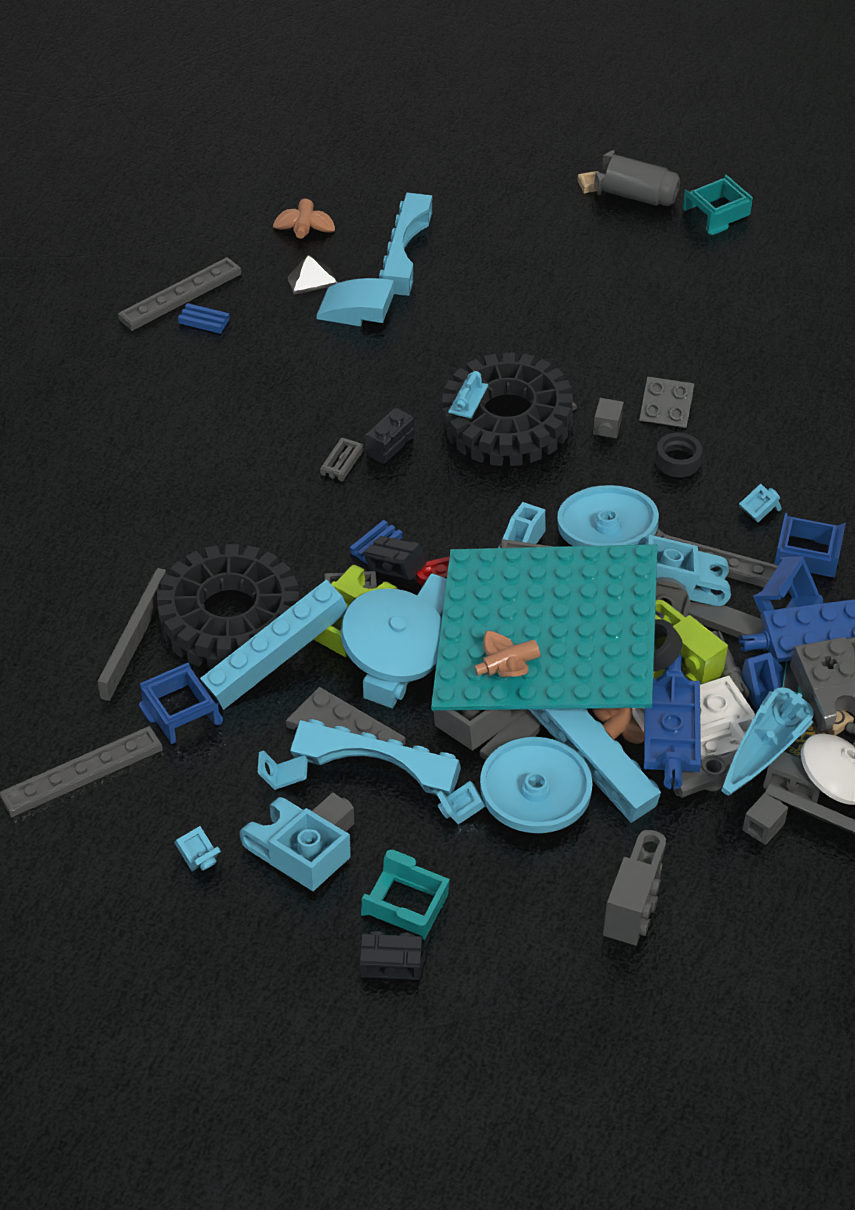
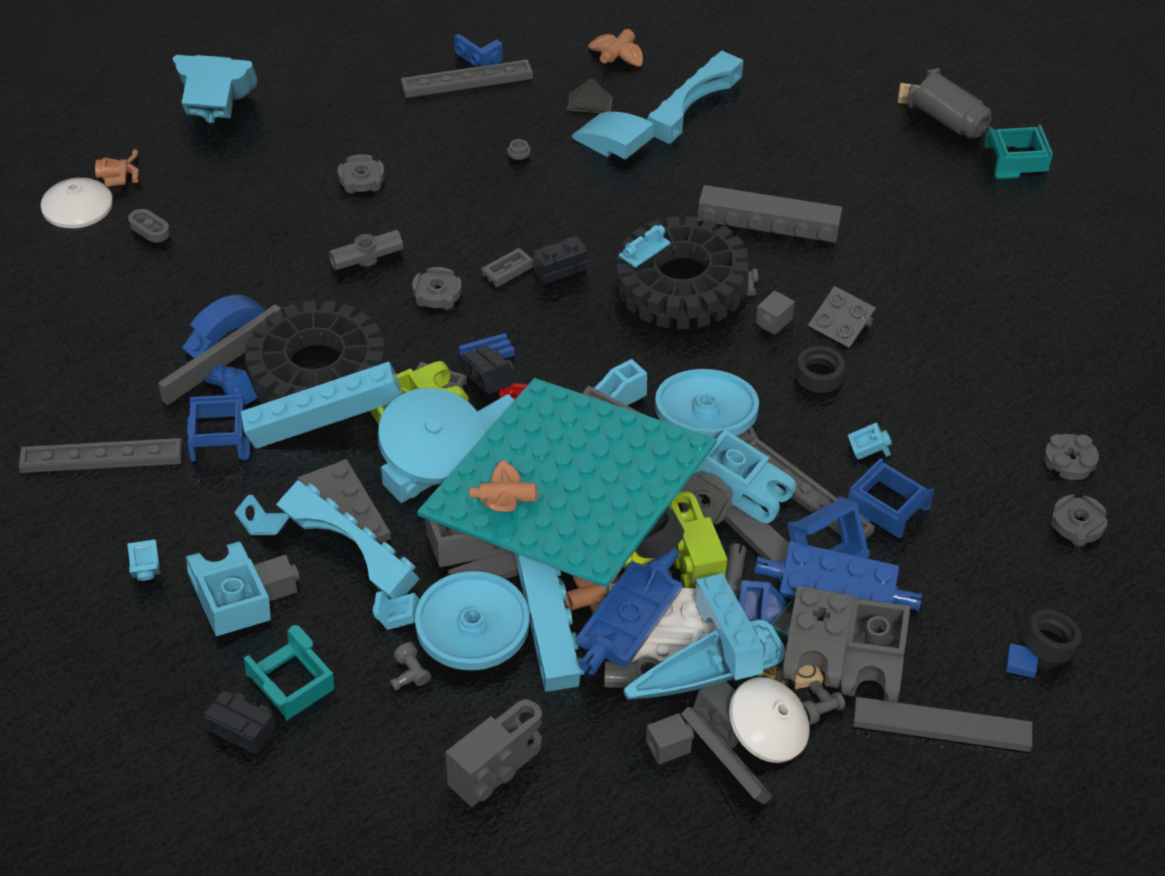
camera: 25 degrees right, 0 degrees up
blue tile [178,303,229,334] -> none
none -> blue arch [182,295,266,358]
none -> blue bracket [204,365,258,405]
none -> dark grey piece [328,230,403,271]
none -> dark grey plate [338,154,384,193]
none -> dark grey piece [390,642,431,691]
none -> dark grey plate [412,267,461,309]
none -> blue bracket [454,34,503,67]
none -> dark grey plate [508,139,530,160]
none -> medium azure arch [696,573,764,680]
none -> dark grey brick [698,185,842,243]

